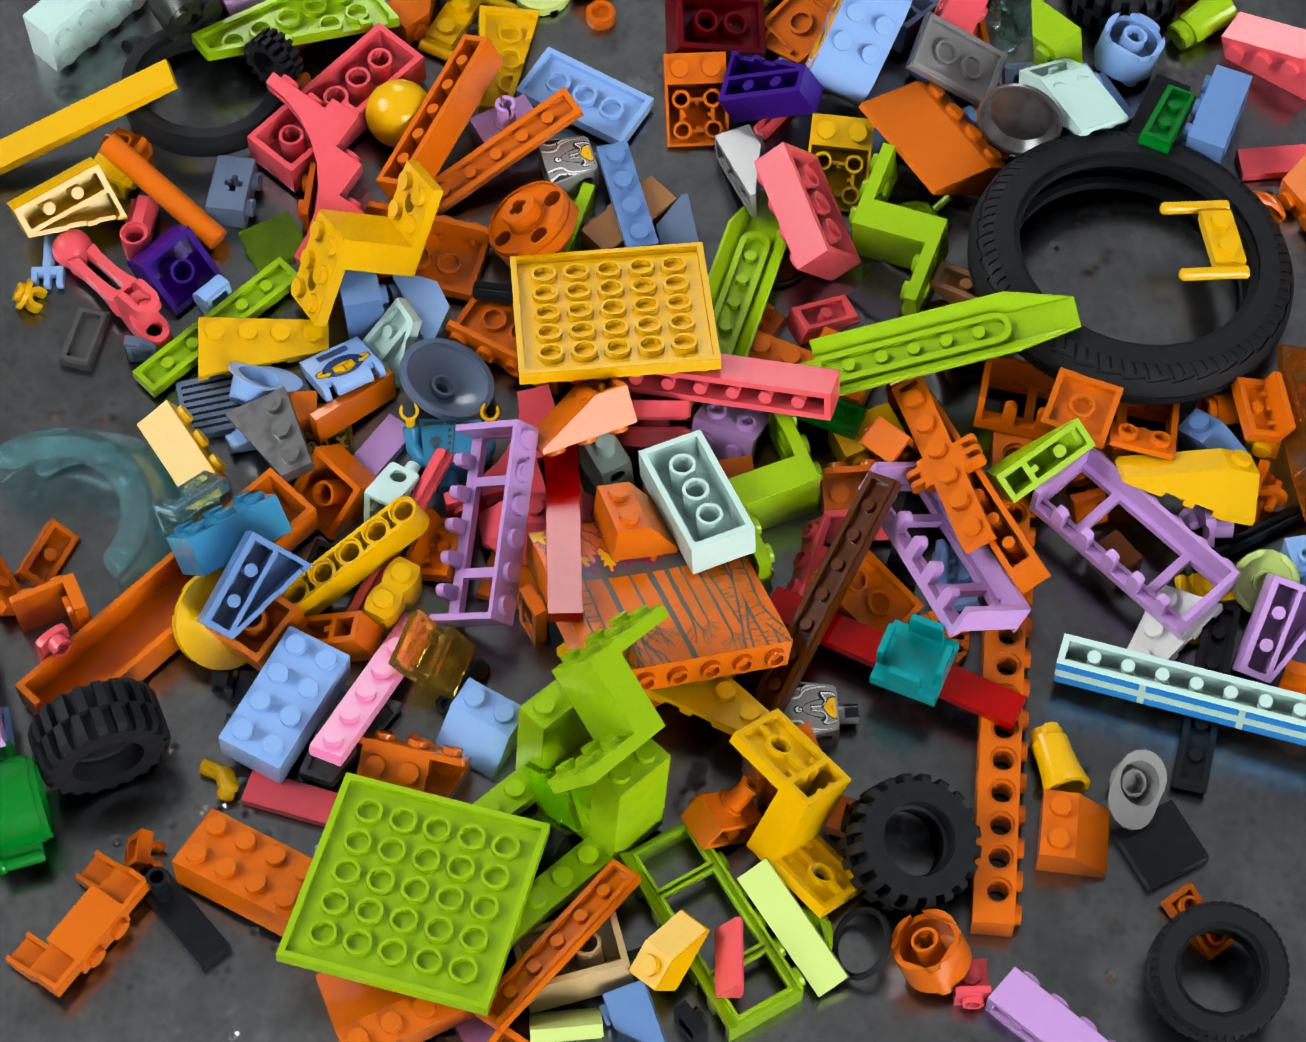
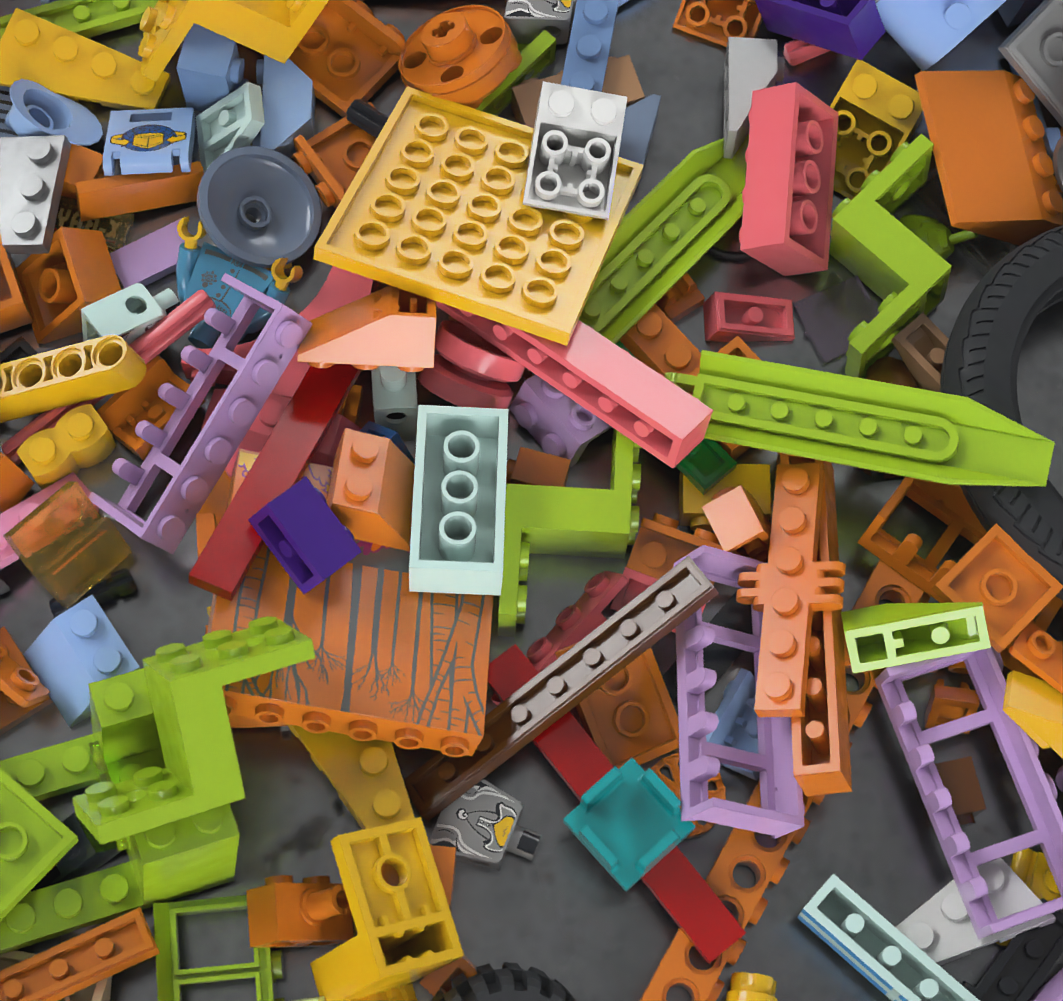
camera: 20 degrees right, 10 degrees up
none -> dark purple brick [248,477,362,594]
none -> white slope [523,81,627,220]

